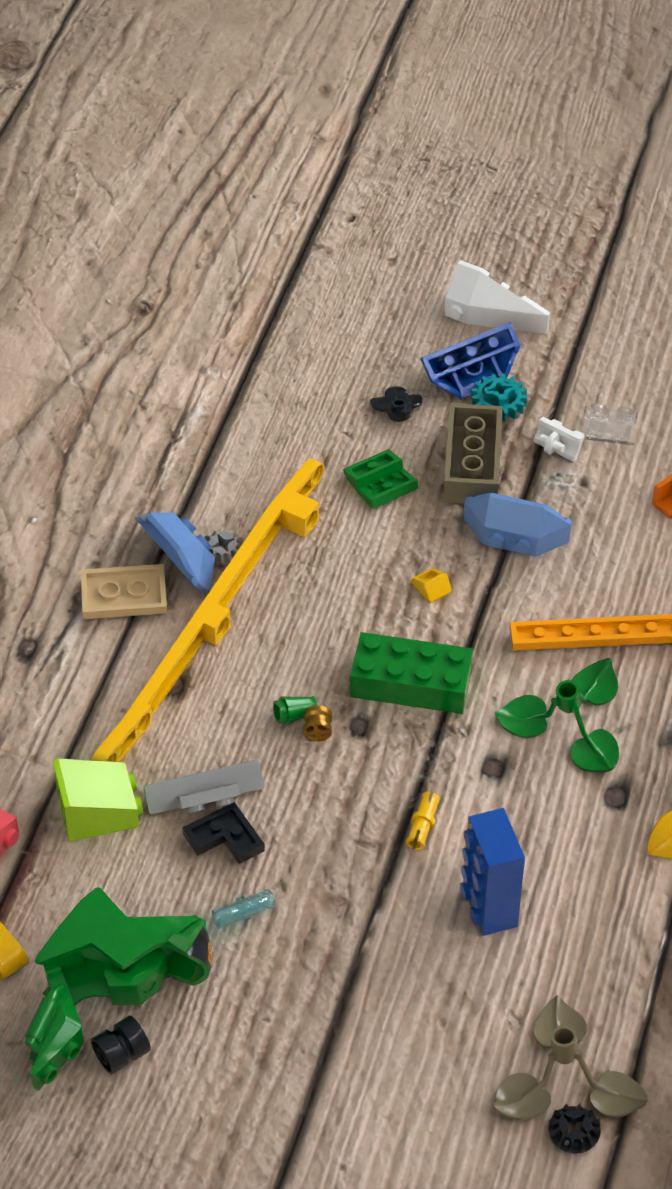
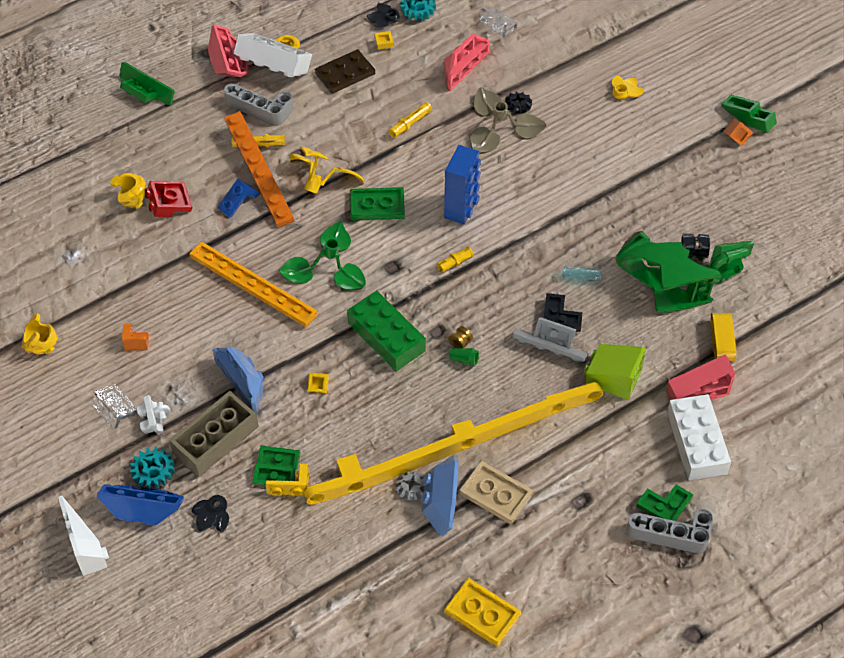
camera: 140 degrees left, 5 degrees up
none -> yellow bracket [265,463,309,497]
none -> green tile [350,187,405,221]
none -> yellow tile [444,577,522,647]

